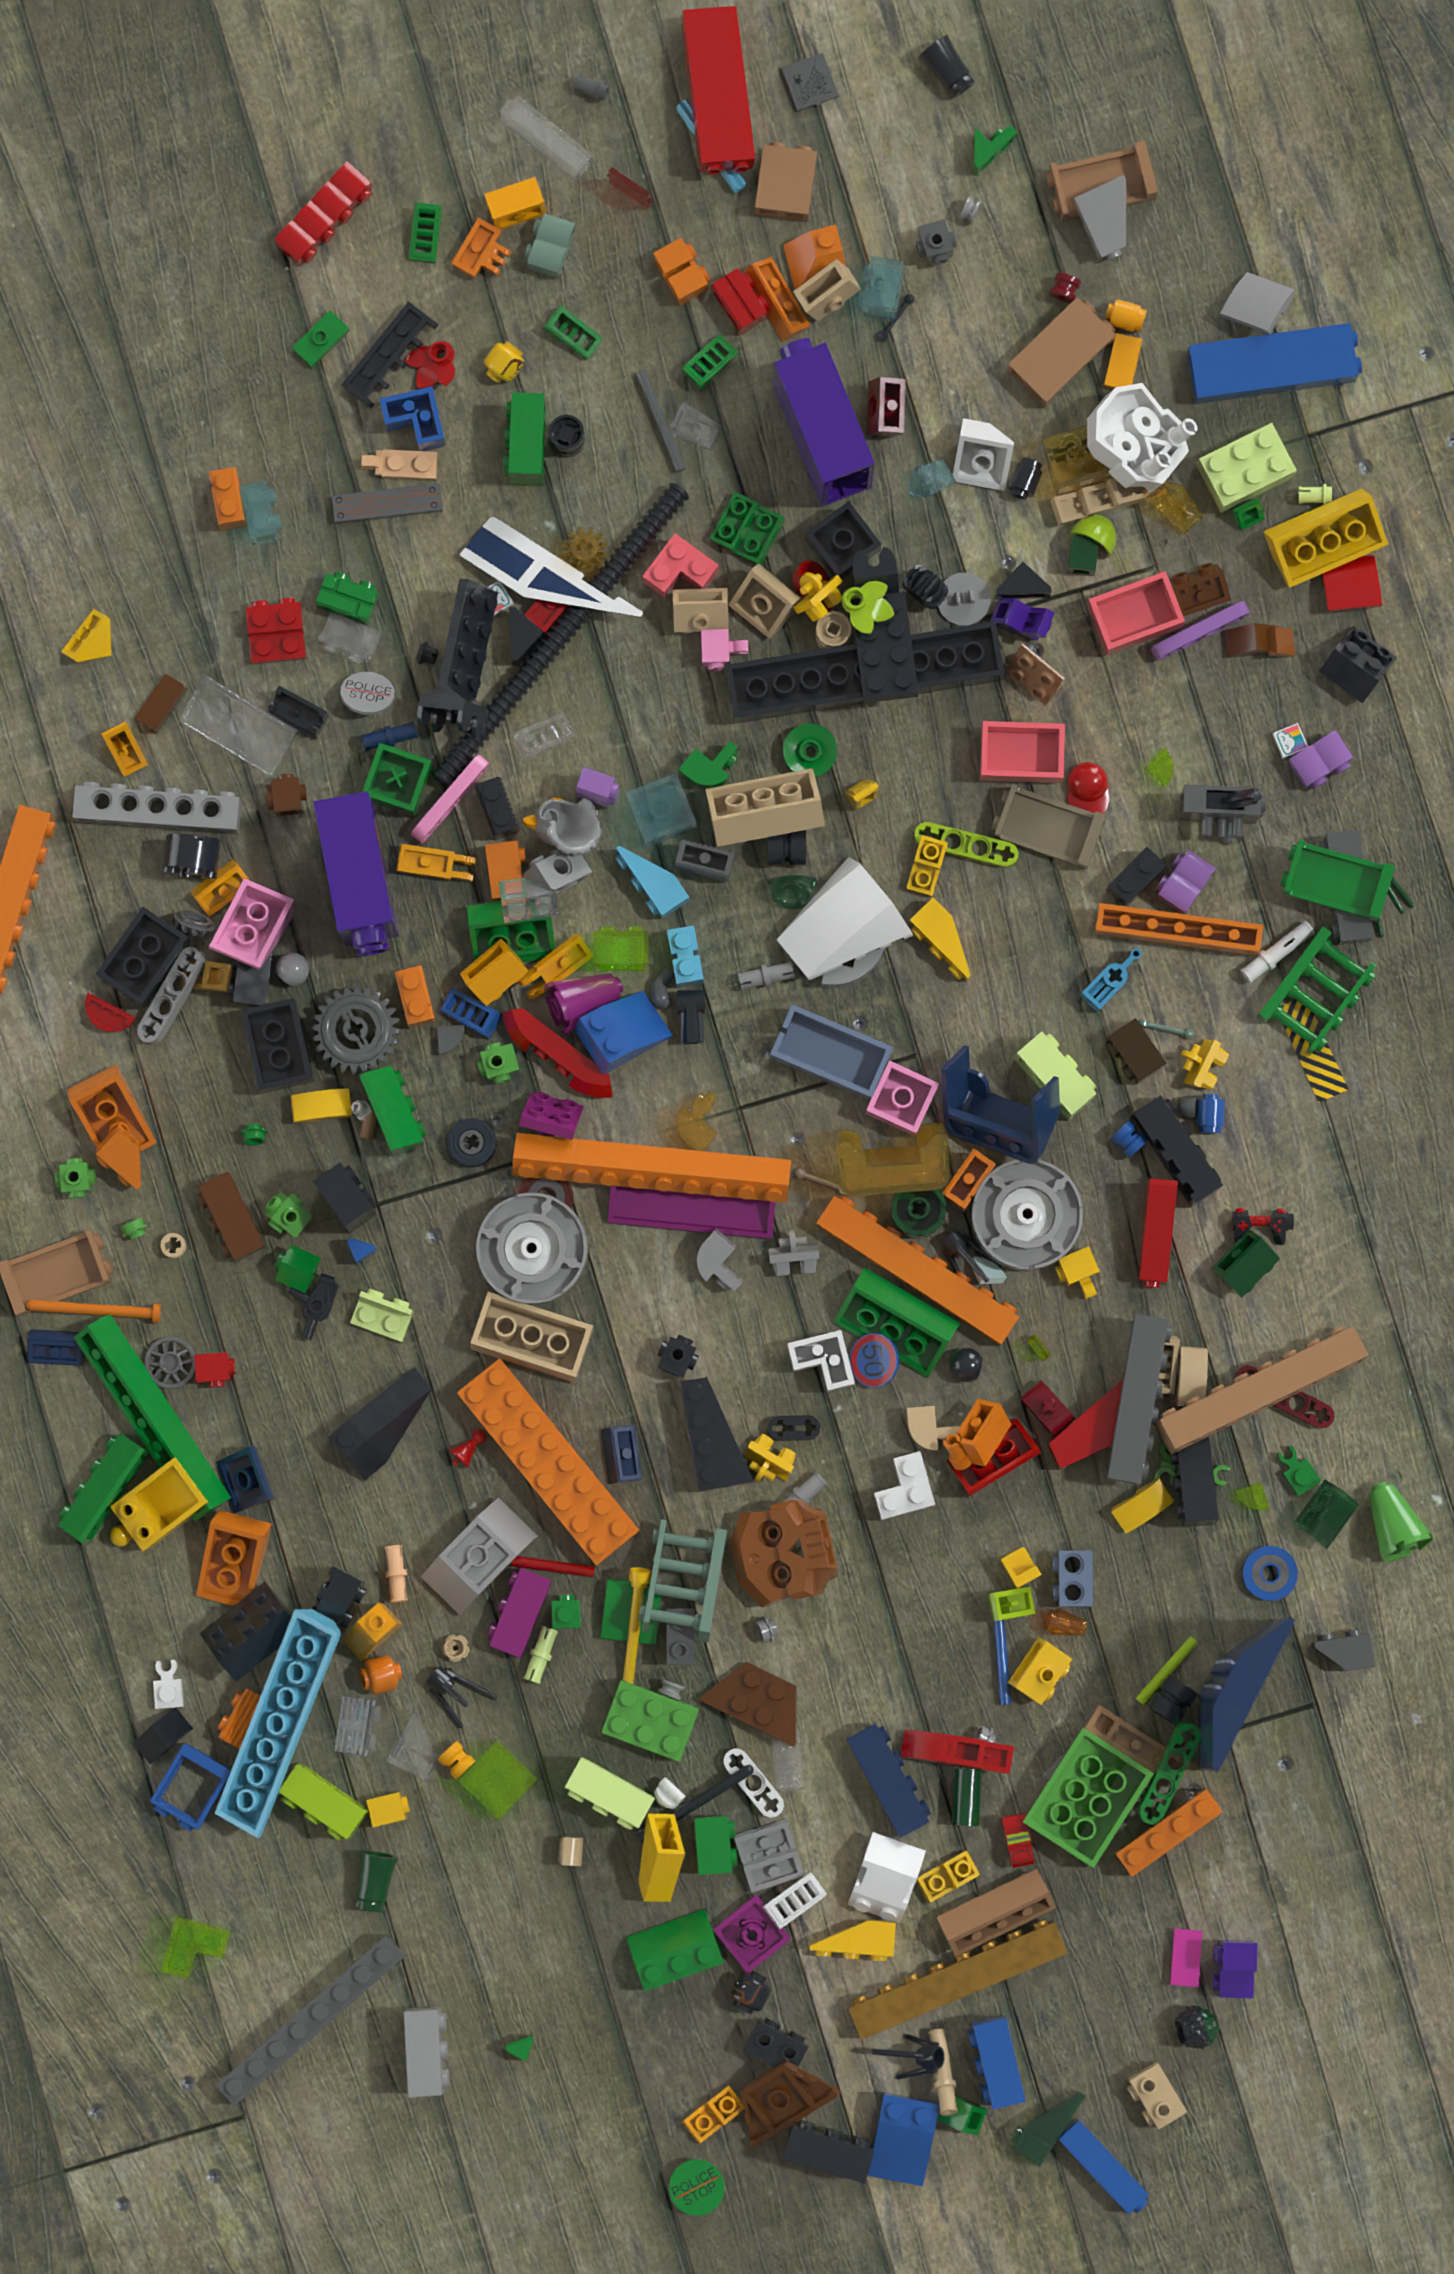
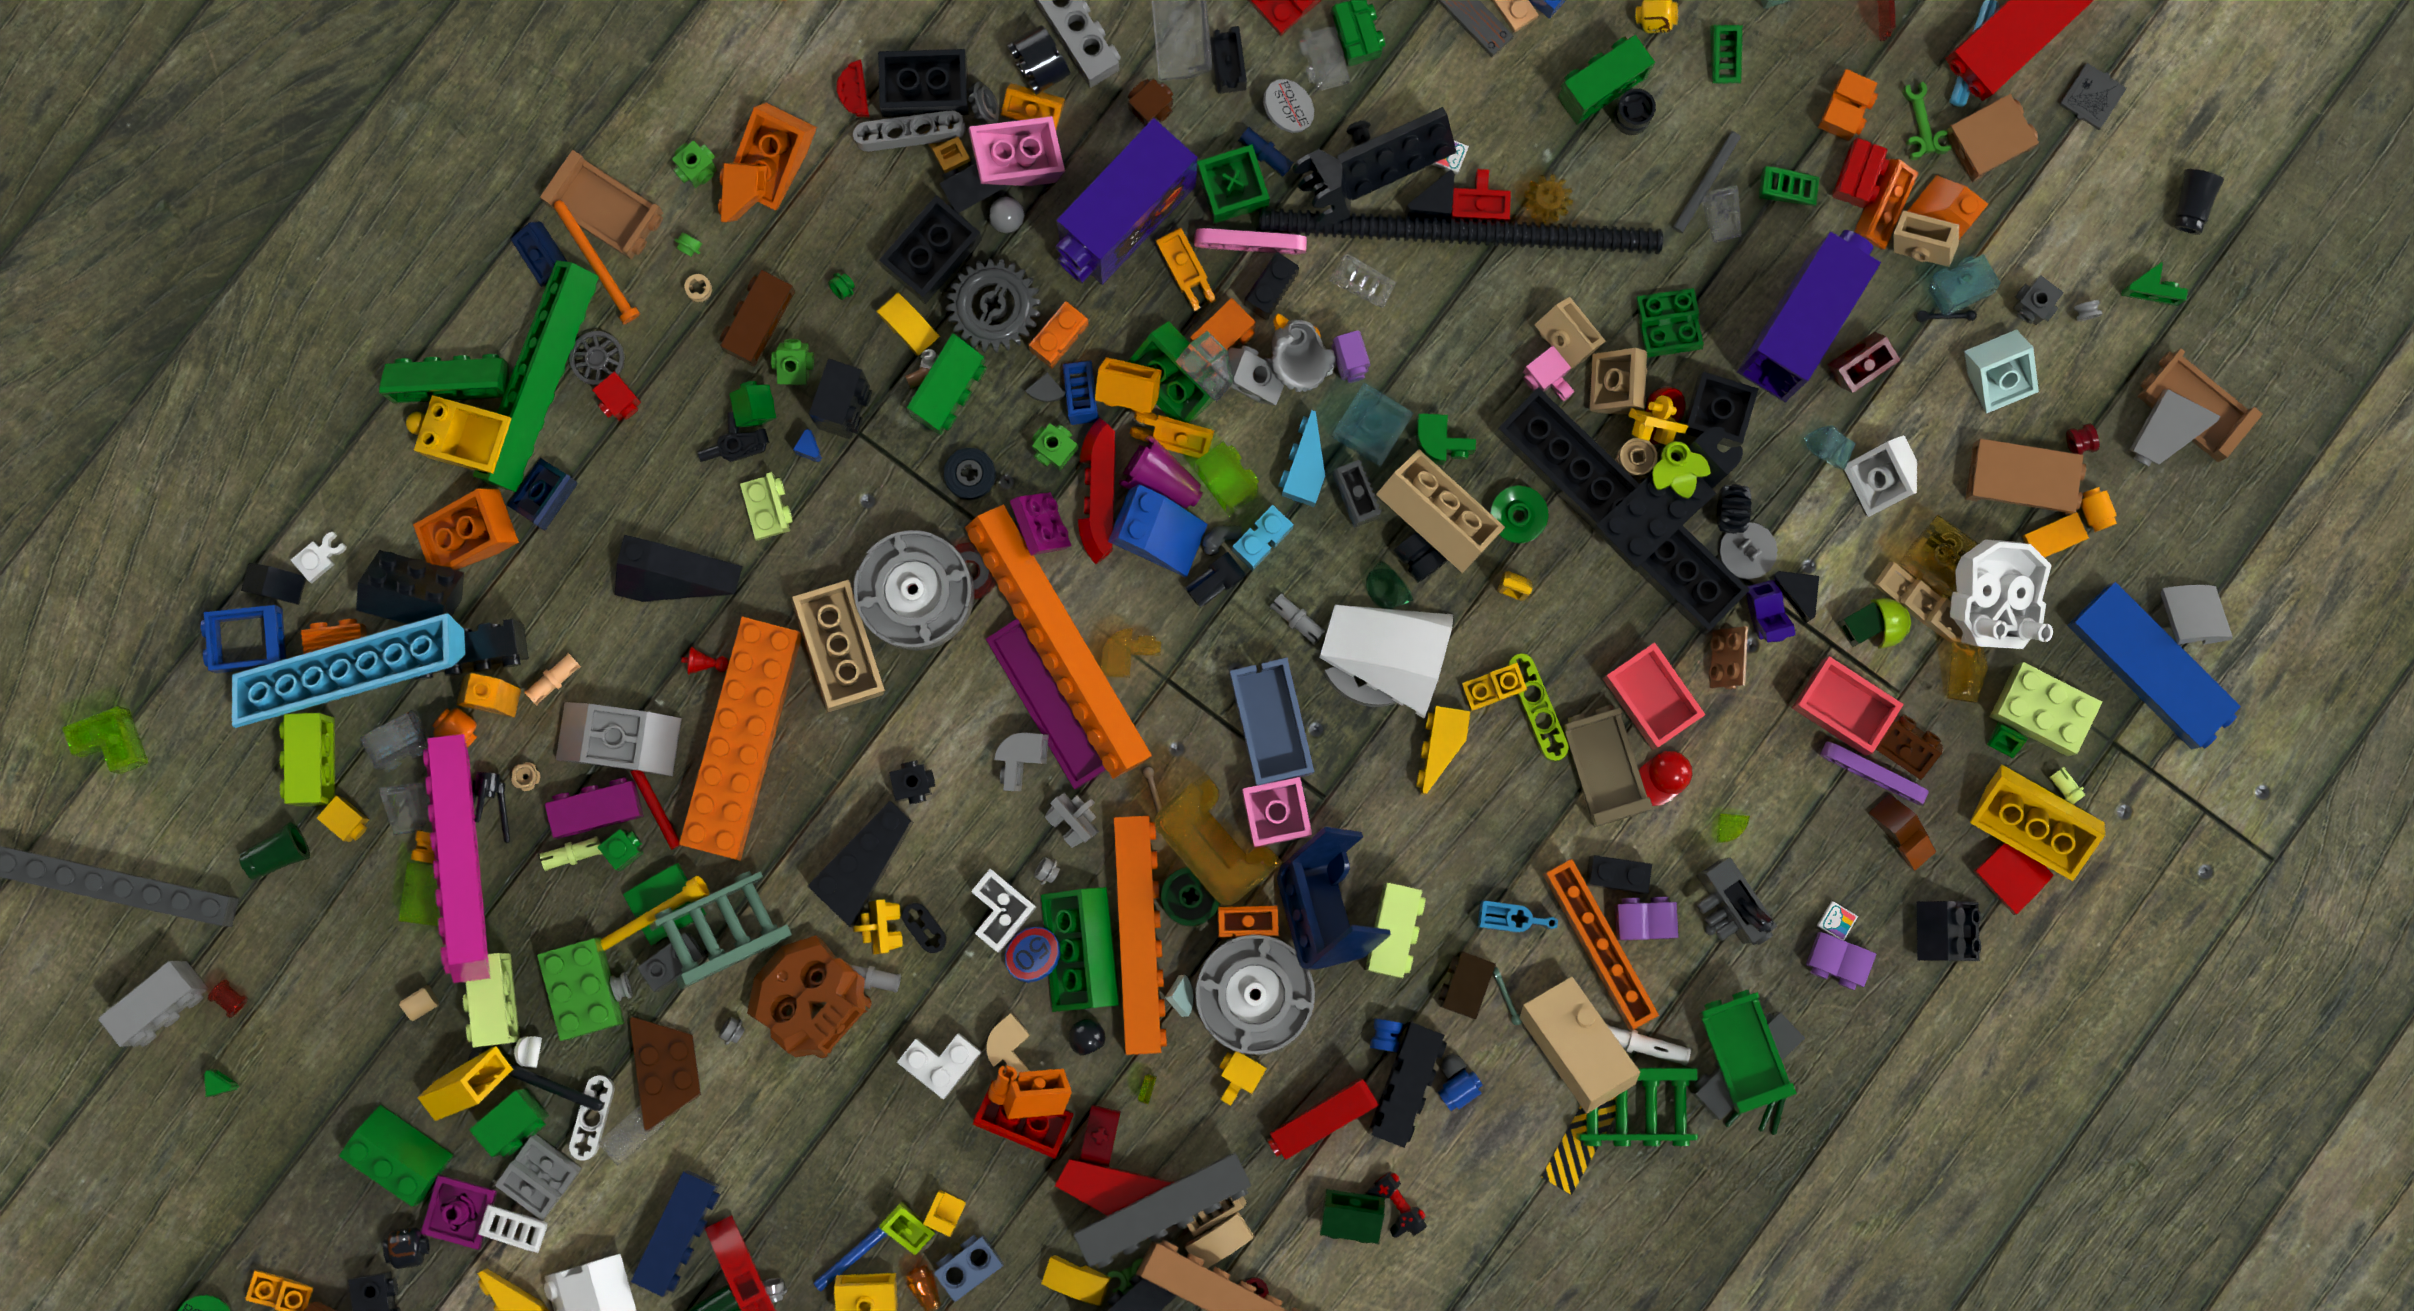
camera: 45 degrees right, 0 degrees up
white sticker [460,517,643,617] -> none
dark blue slope [601,1425,642,1484] -> none
coral brick [642,533,719,599] -> none
black plant [941,1230,1002,1283] -> none
black brick [1008,457,1043,500] -> none
yellow hips [1180,1039,1229,1090] -> none
none -> clear red bush [207,979,248,1018]
none -> dark pink brick [423,734,490,983]
none -> light grey plate [1034,857,1060,885]
none -> tan brick [1519,977,1640,1114]
none -> bright green bar [1903,82,1951,160]
none -> light aqua slope [1964,329,2039,414]

